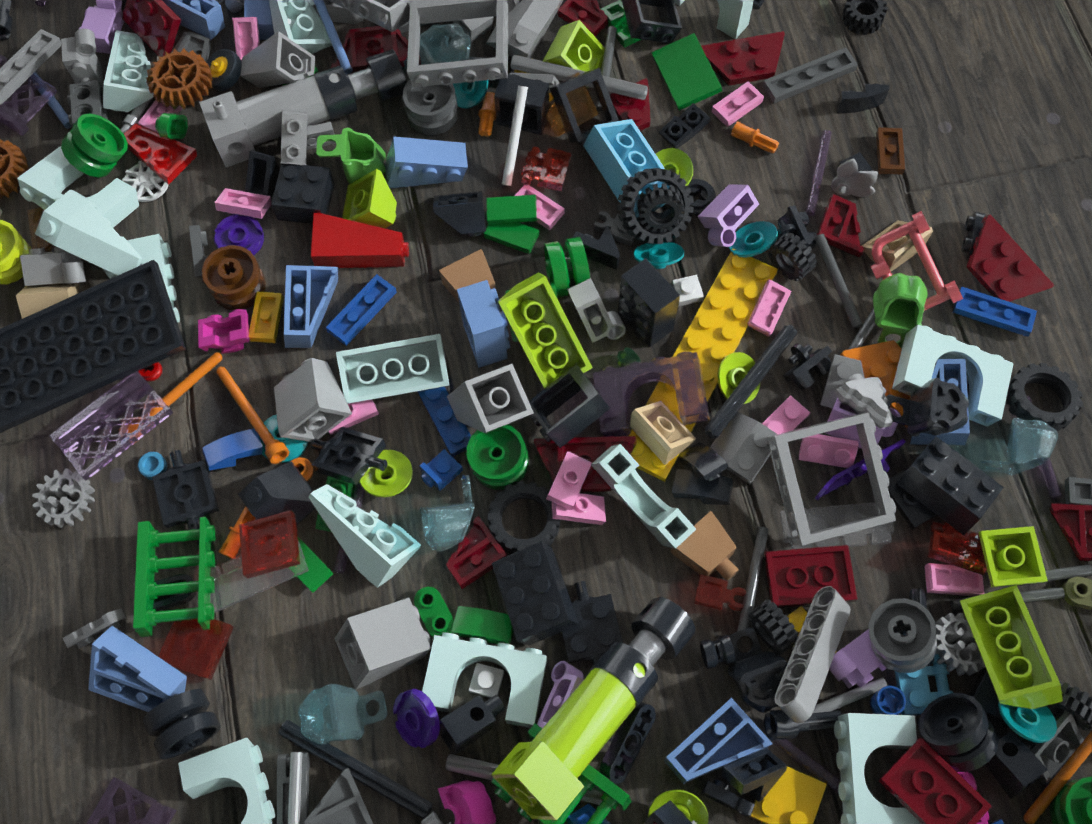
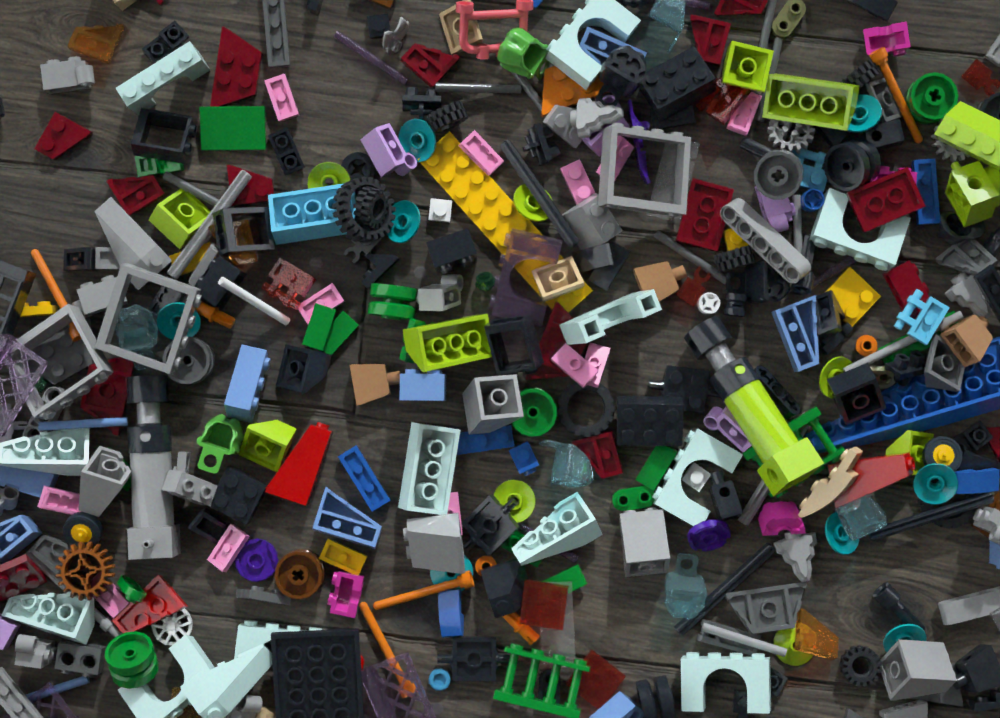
camera: 75 degrees left, 20 degrees up
orange axle [731,121,779,154] -> none
none -> dark red wing [690,14,731,66]
none -> white wheel [697,293,720,315]

